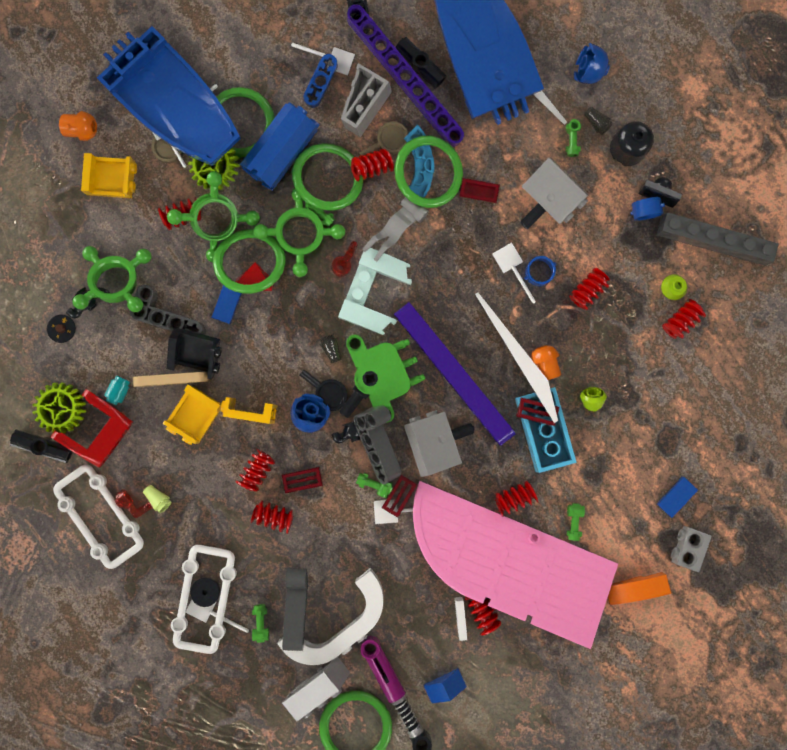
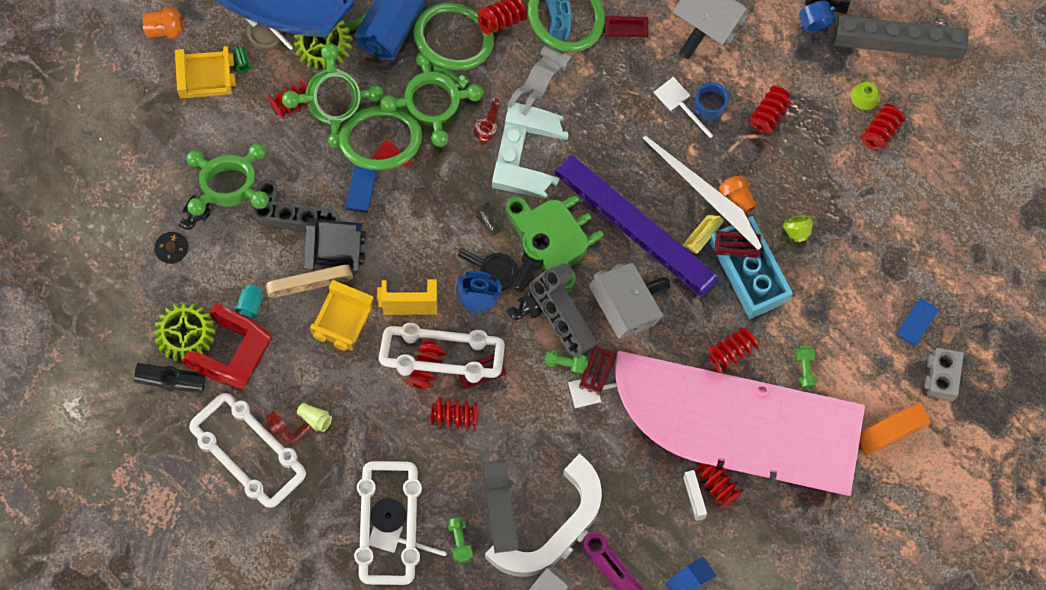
camera: 10 degrees left, 15 degrees down
none -> green piece [232,46,252,73]
none -> white bar [379,323,505,383]
none -> light yellow tile [682,215,724,254]

